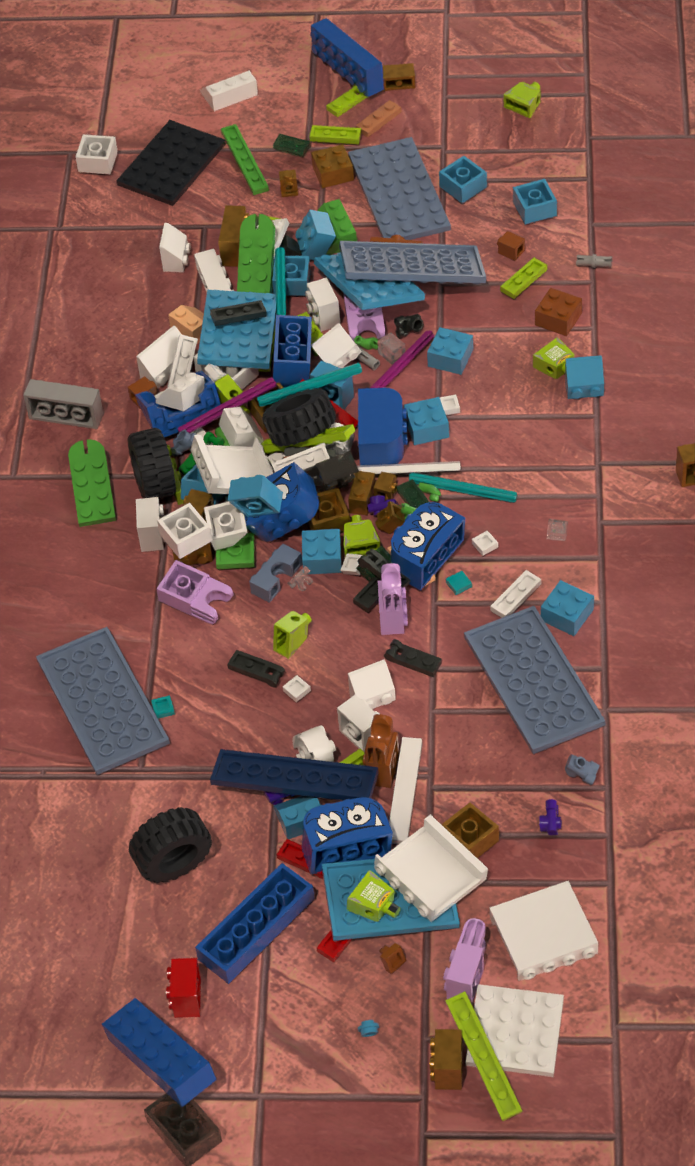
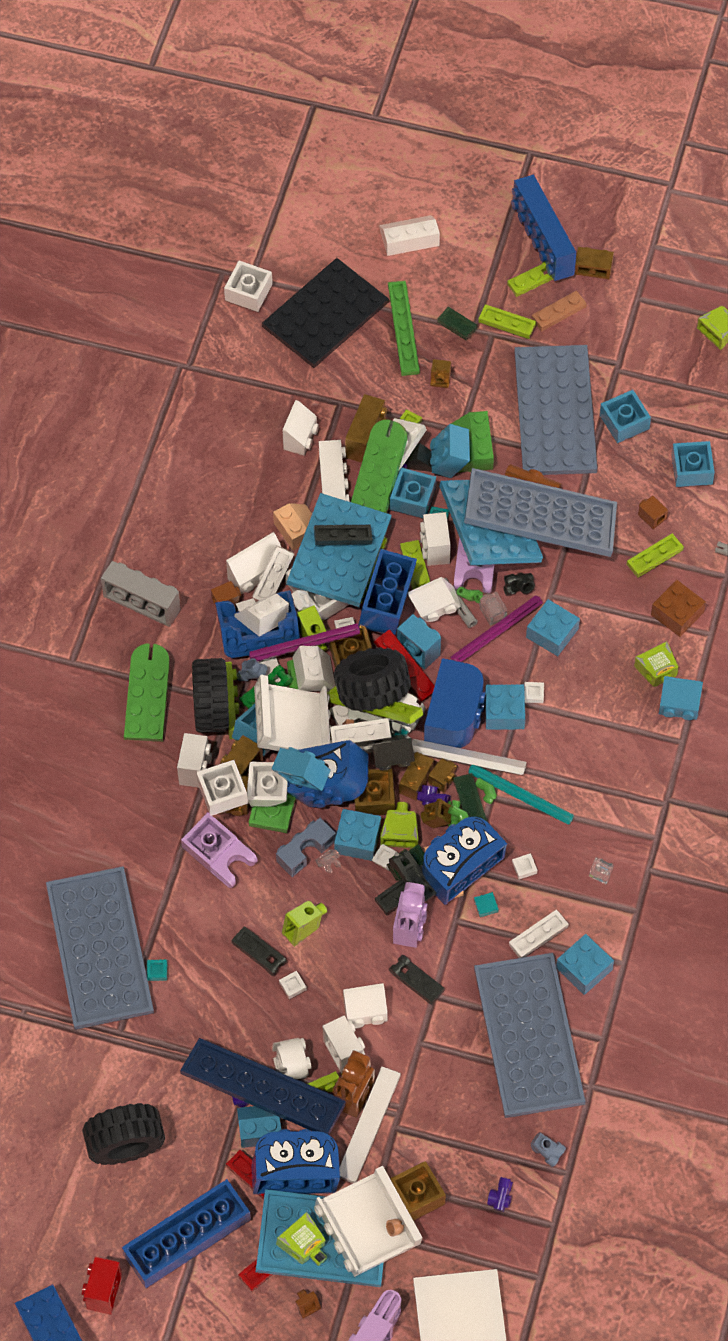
camera: 10 degrees right, 10 degrees up
teal axle [257,363,362,407] -> none
teal axle [275,247,286,315] -> none
pearl gold brick [311,144,354,189] -> none
none -> nougat hinge [386,1219,404,1237]

